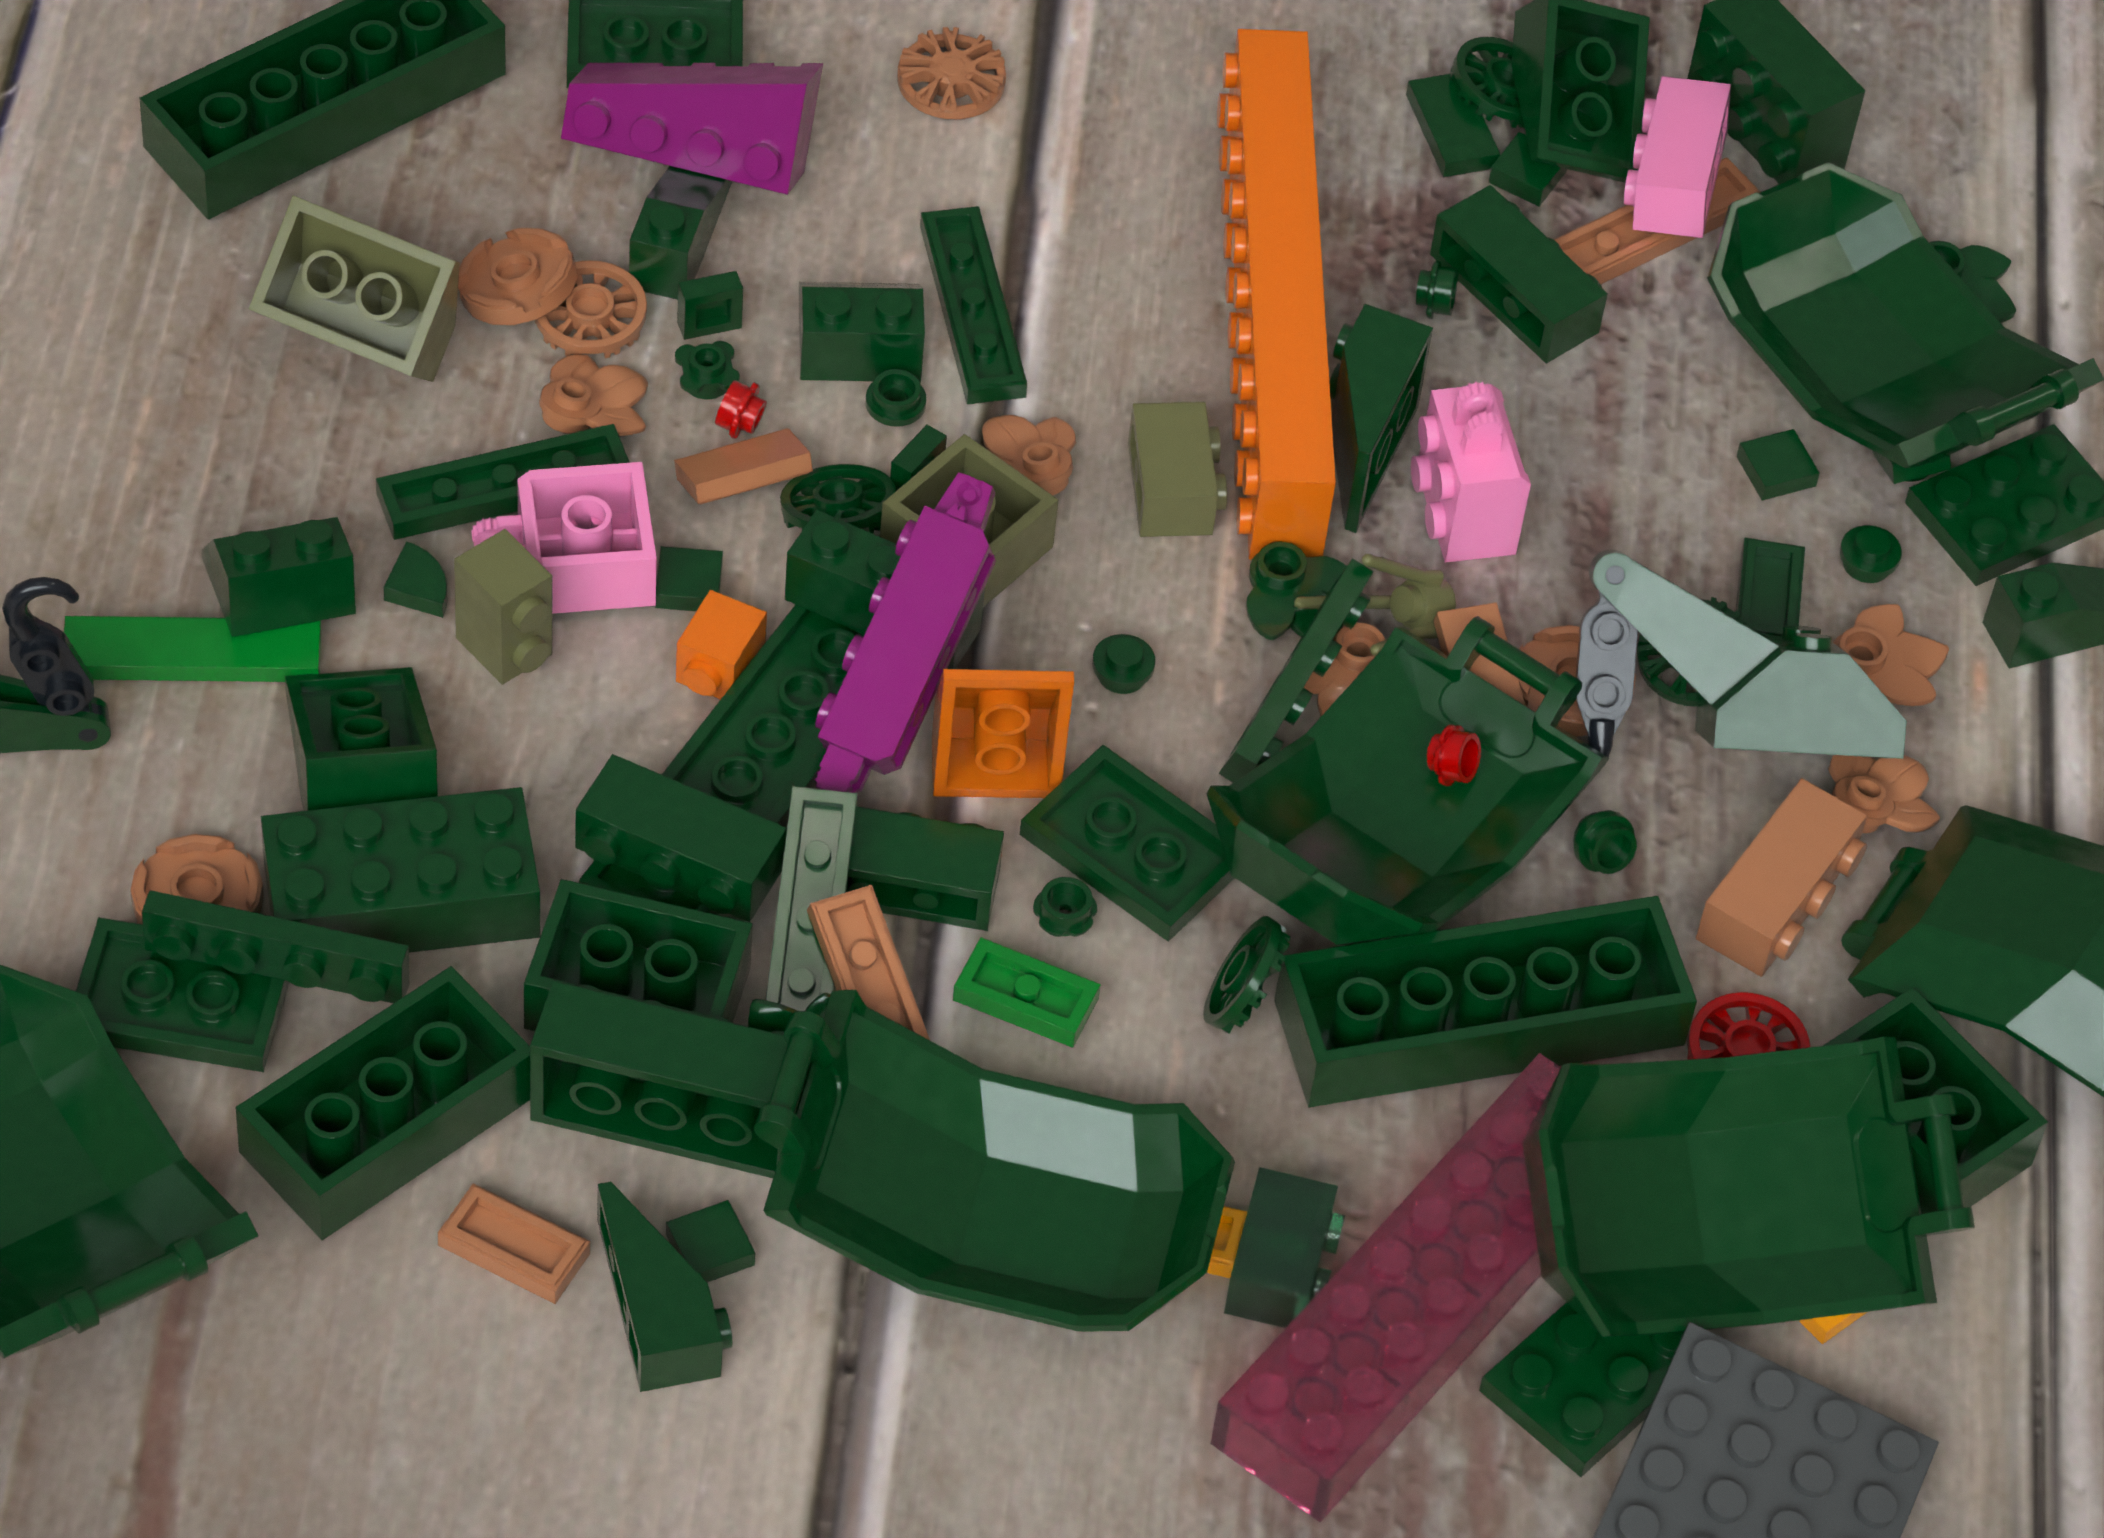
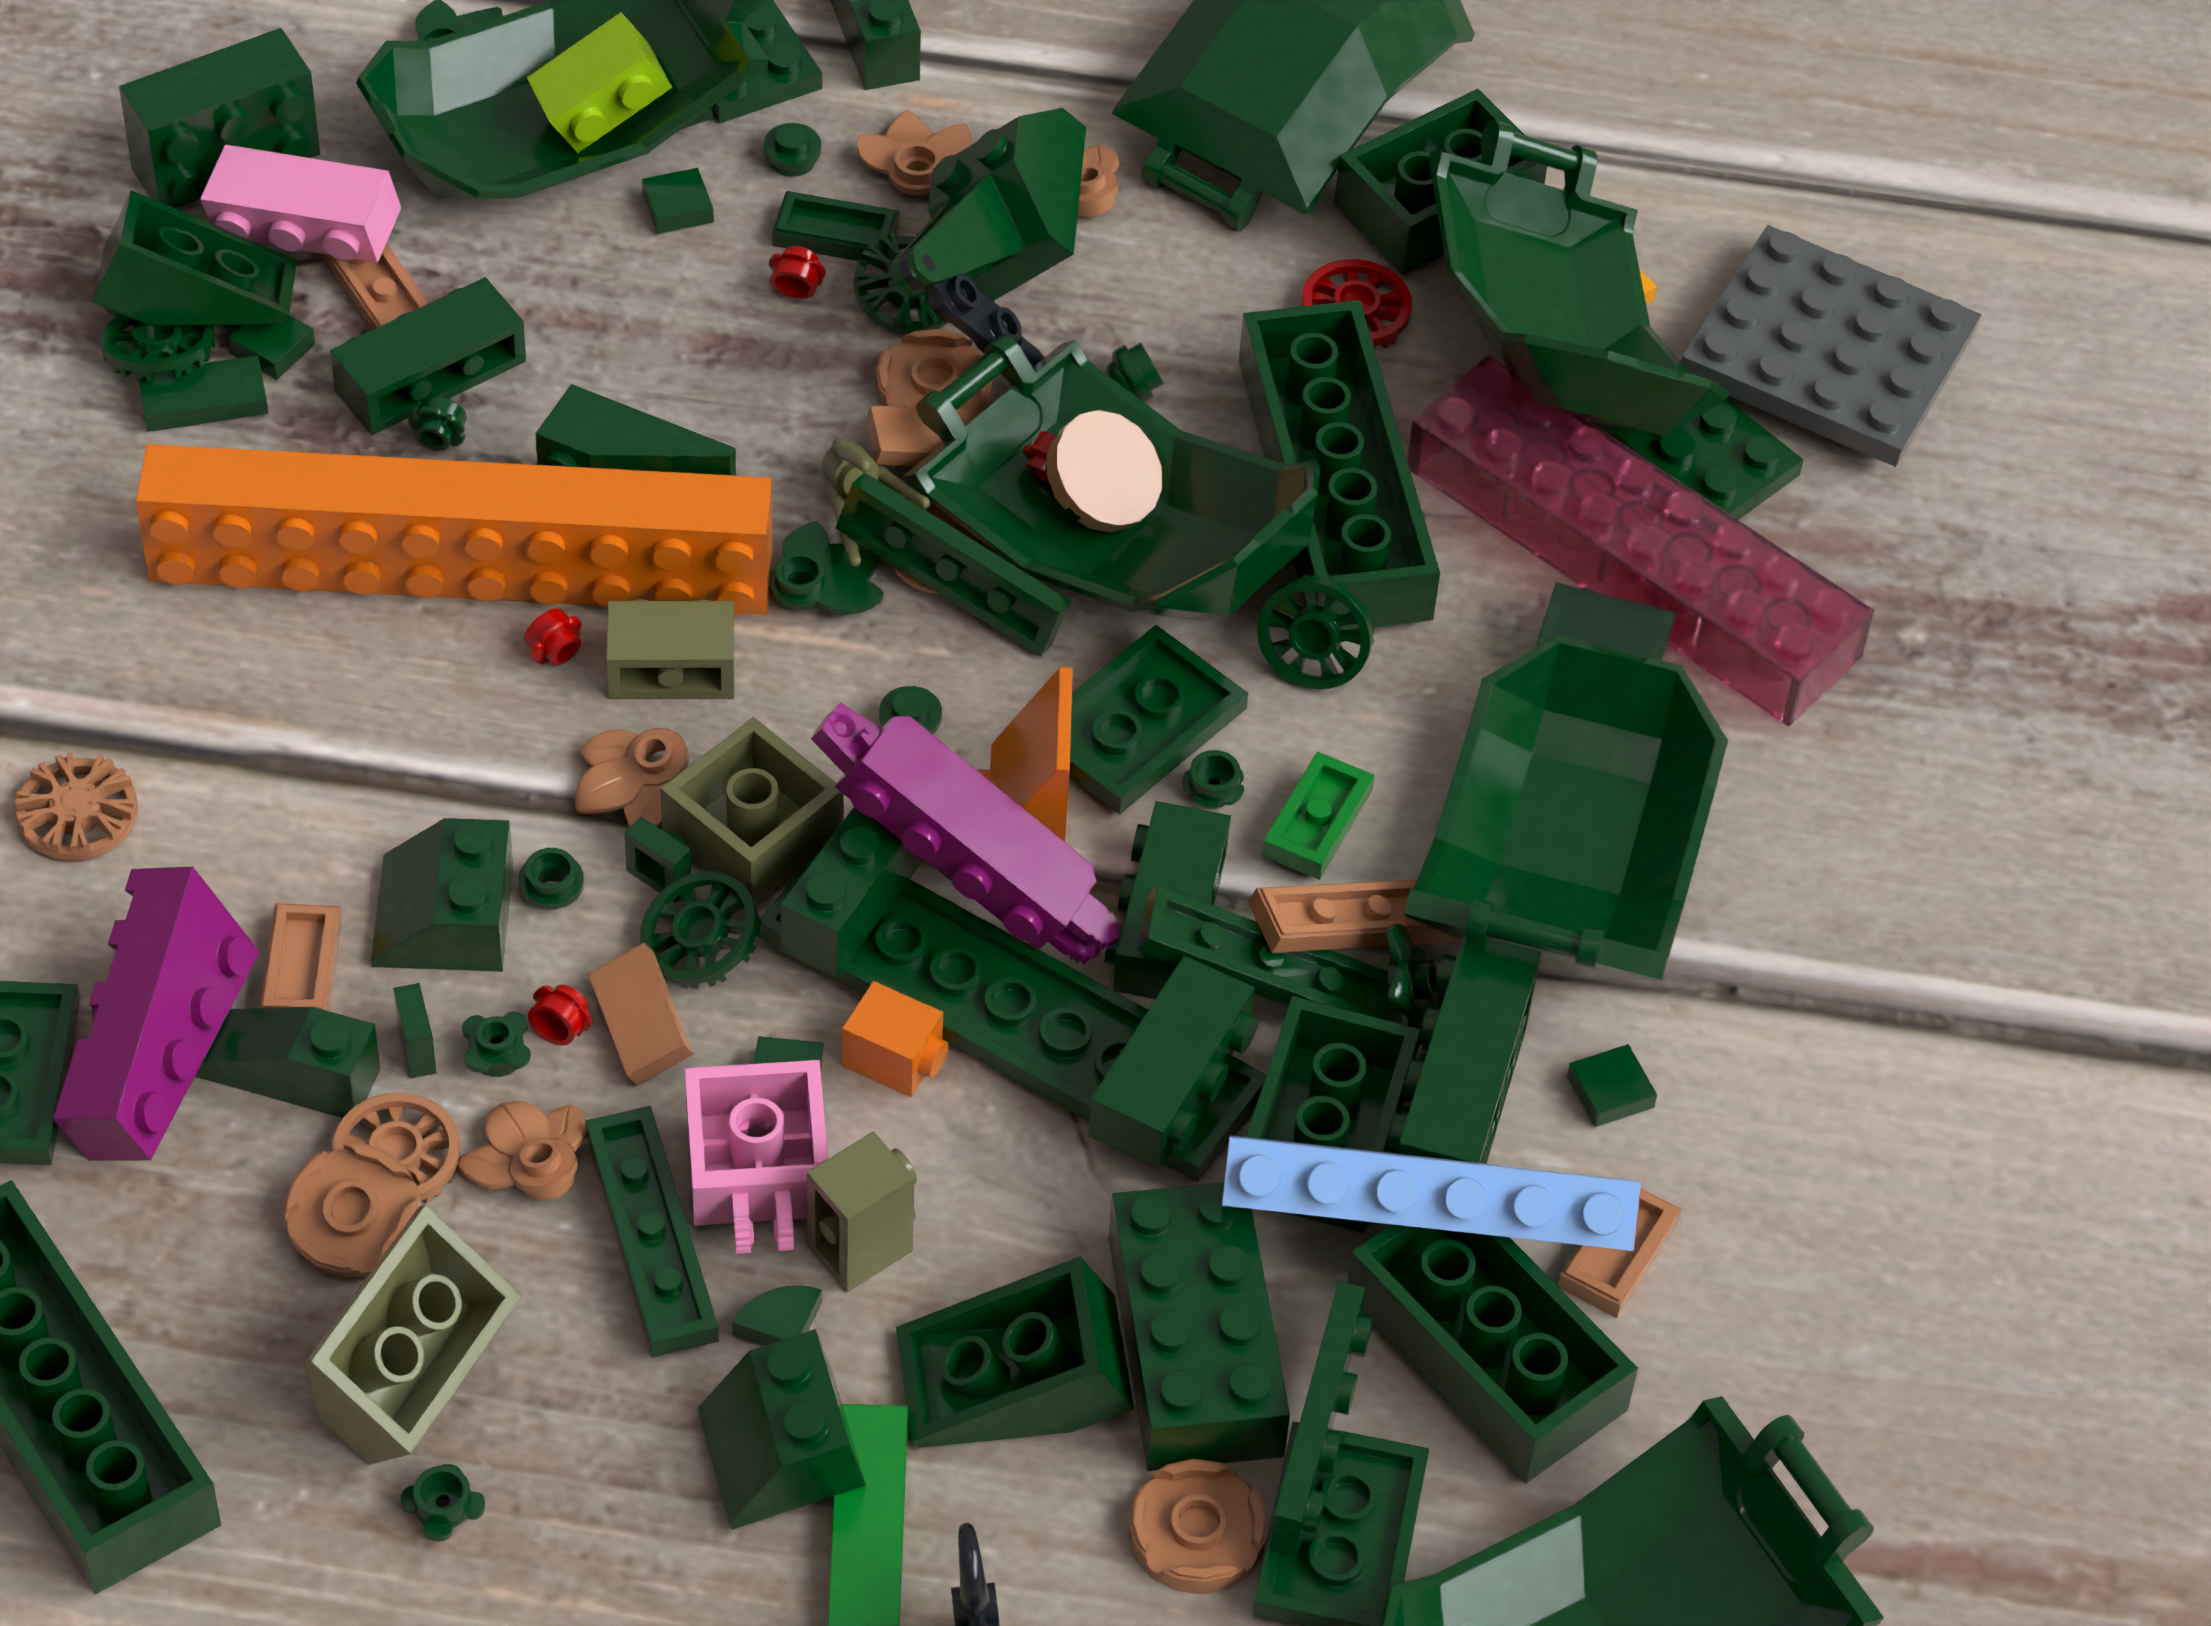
camera: 85 degrees left, 0 degrees up
dark green slope [597,1182,733,1392] -> none
dark green tile [920,206,1027,404] -> none
bright pink hinge [1411,382,1531,563] -> none
nougat brick [1696,778,1868,977] -> none
none -> nougat tile [259,903,342,1011]
none -> dark green plate [400,1464,485,1542]
none -> red plate [524,608,582,666]
none -> lime brick [527,12,672,153]
none -> red plate [769,246,826,299]
none -> tile [1047,410,1162,533]
none -> light blue plate [1222,1135,1641,1251]

